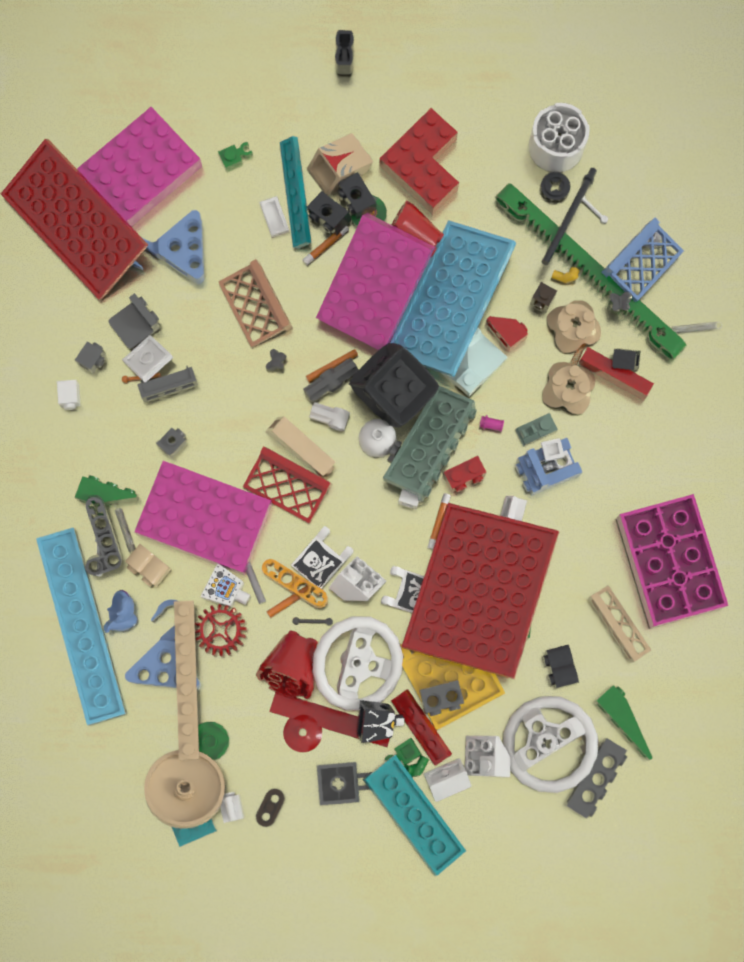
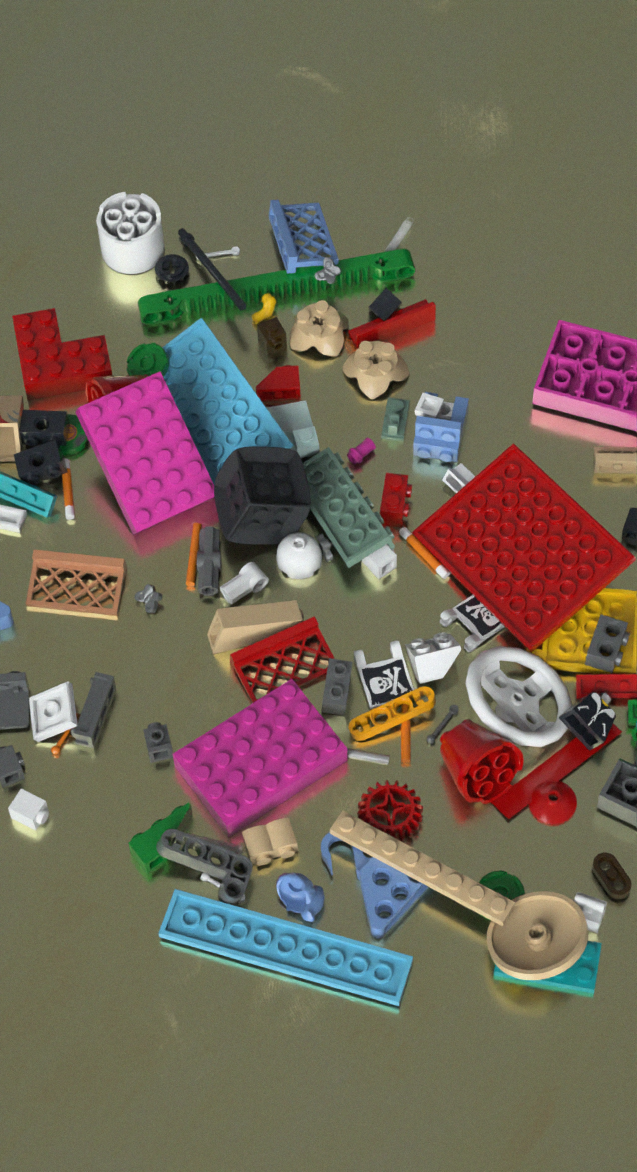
camera: 50 degrees left, 20 degrees down
torso [201,563,250,608] -> none
none -> green tile [126,343,169,377]
none -> dark grey brick [321,658,353,716]

